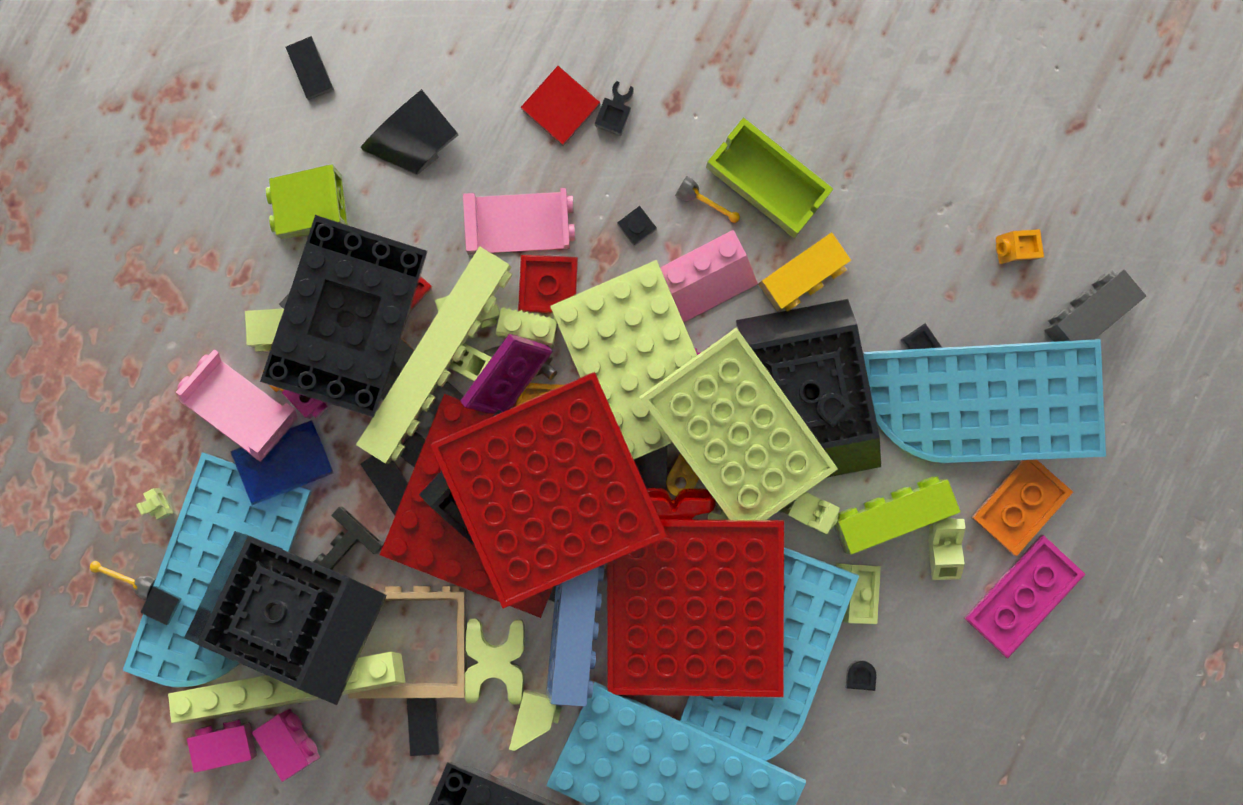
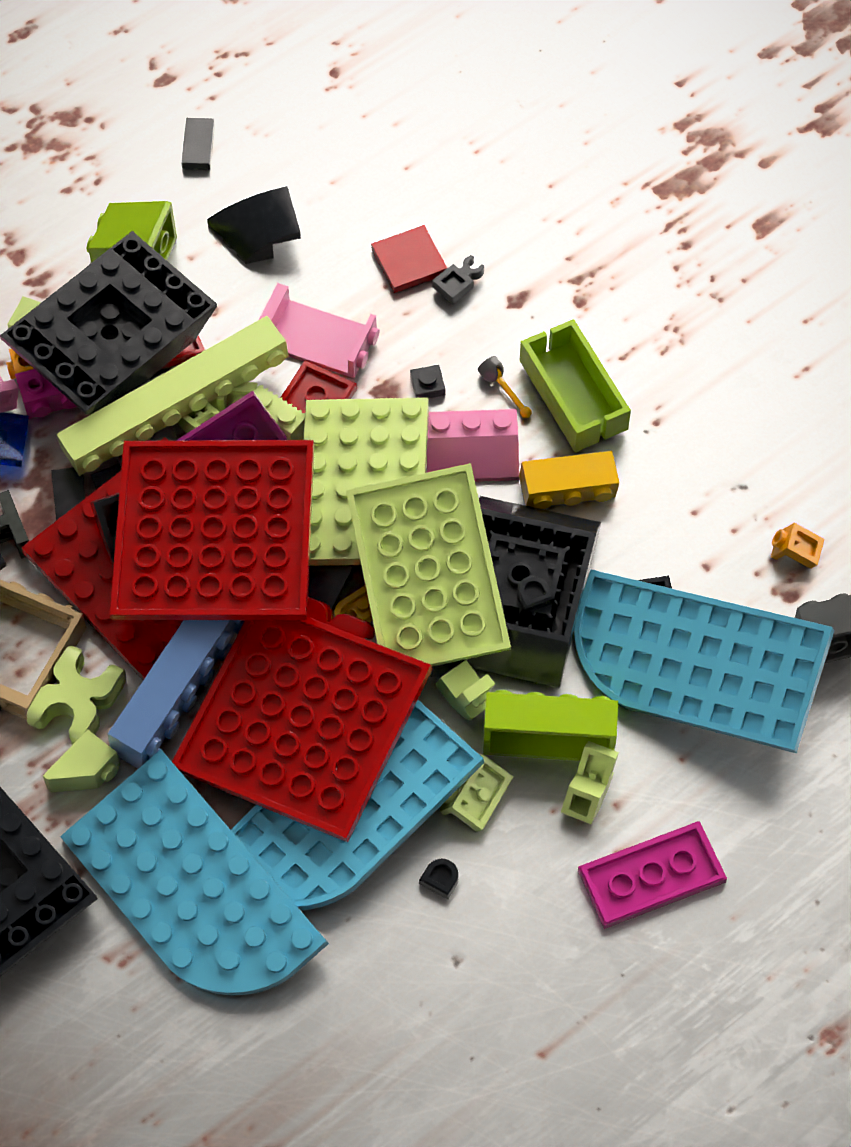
camera: 25 degrees right, 25 degrees down
orange plate [971,459,1073,556] -> none

